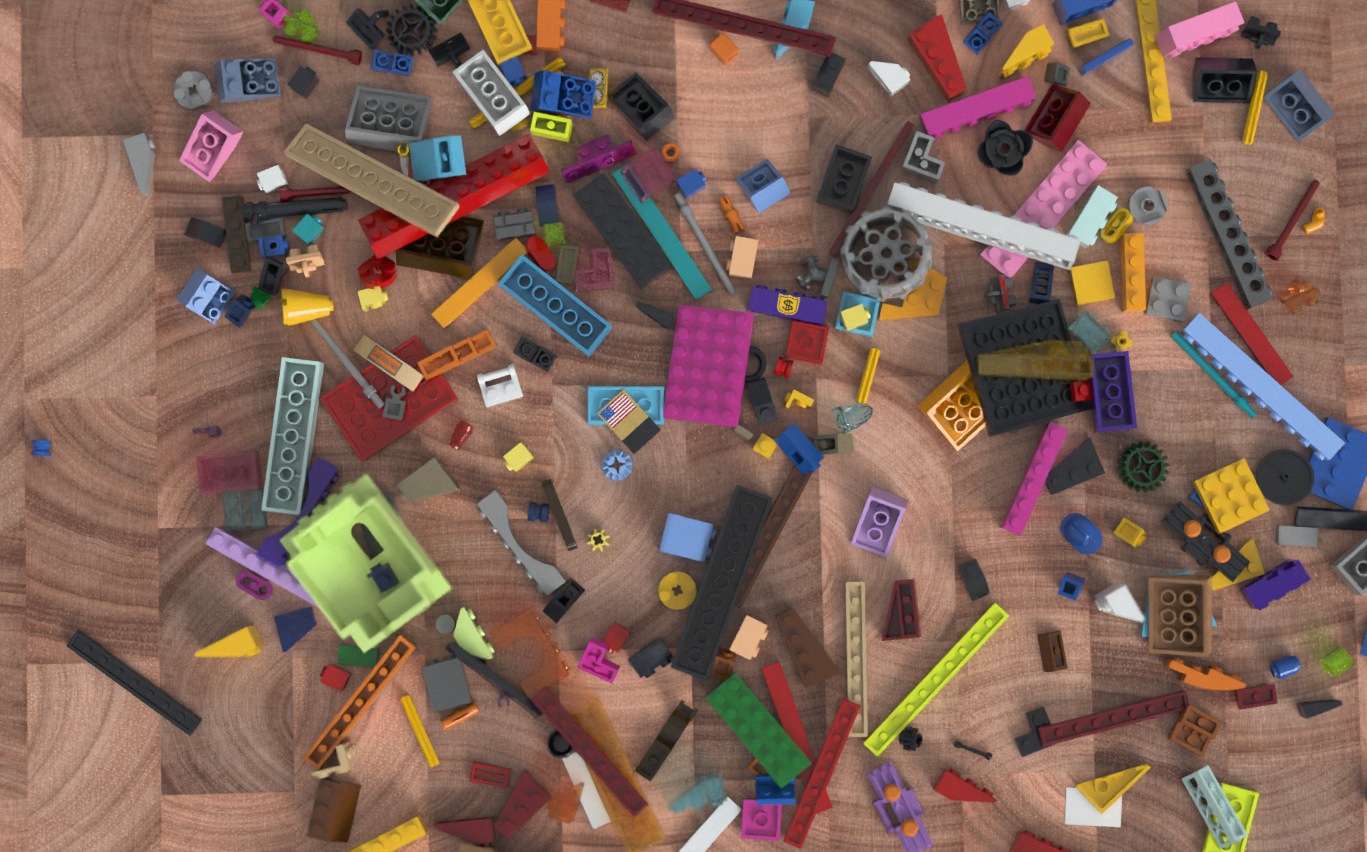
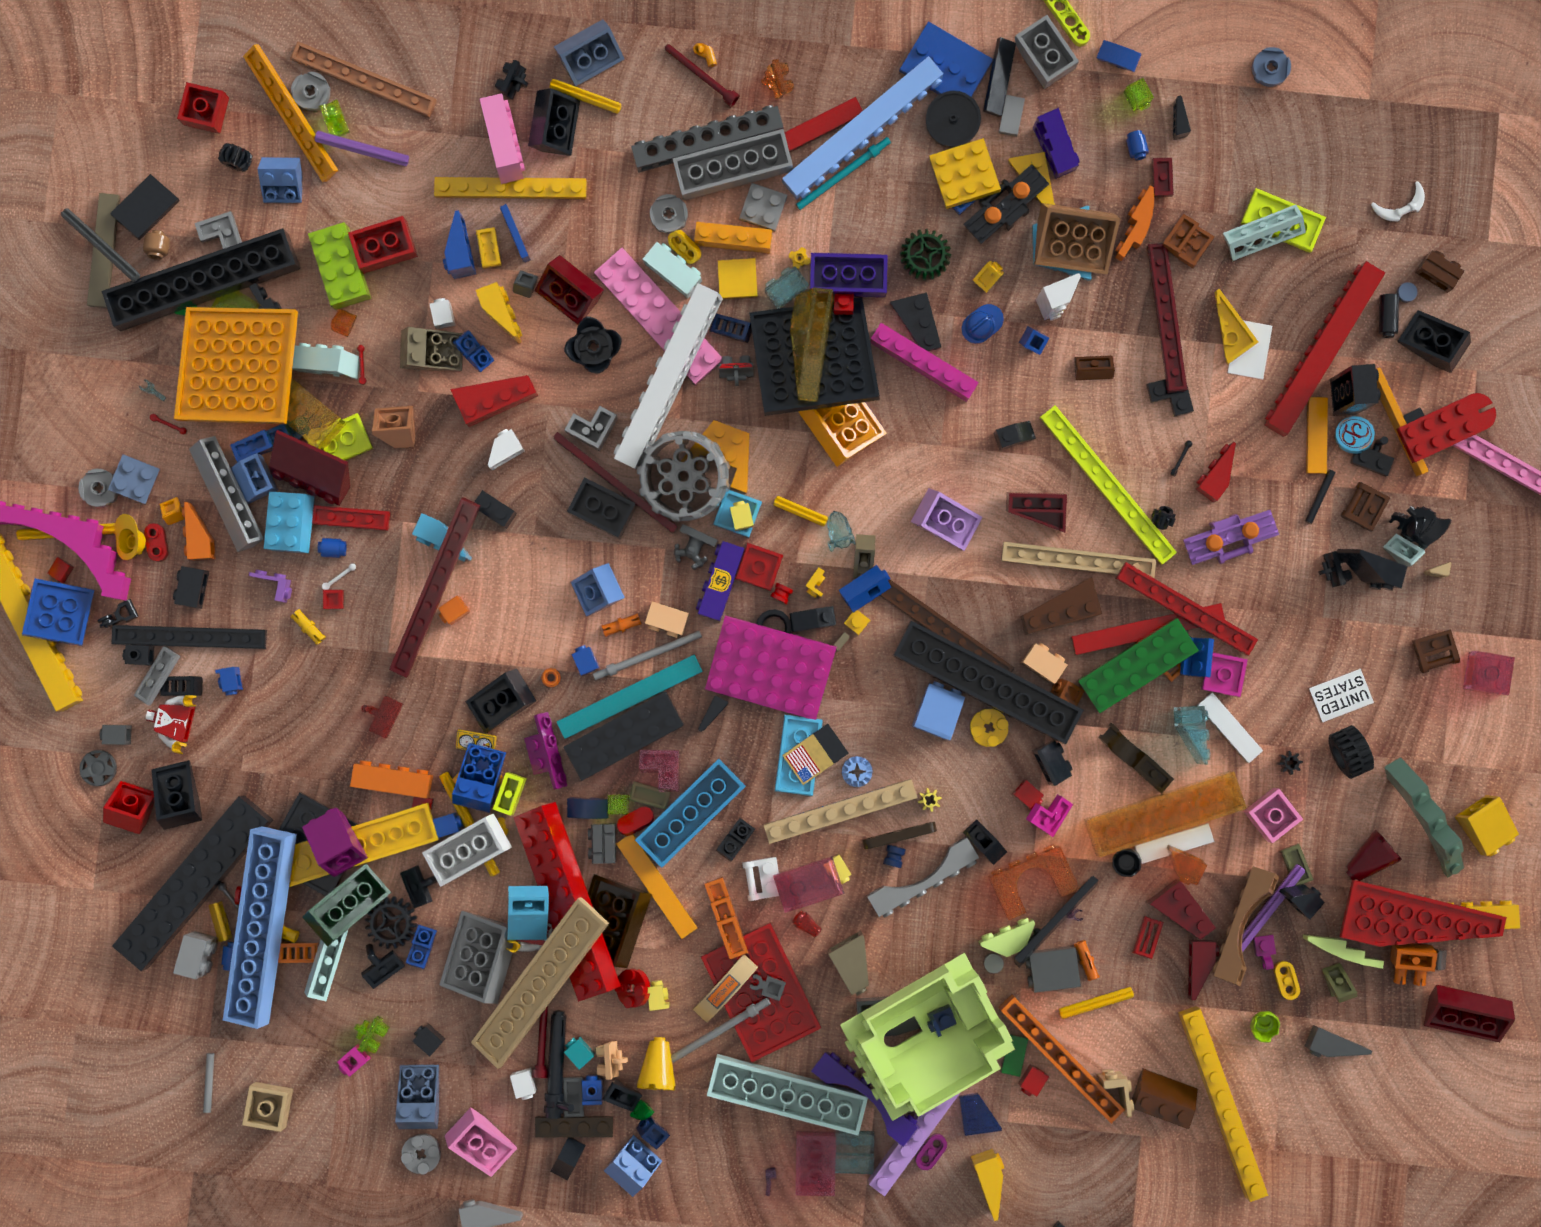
camera: 85 degrees left, 0 degrees up
dark red piece [272,36,362,66] -> none
dark red tile [531,687,649,818] -> none
clear pink brick [621,147,677,204] -> none
dark pink brick [919,76,1036,140] -> none
none -> light grey brick [672,129,793,201]
none -> tan brick [764,779,917,844]
none -> clear pink slope [773,856,844,913]

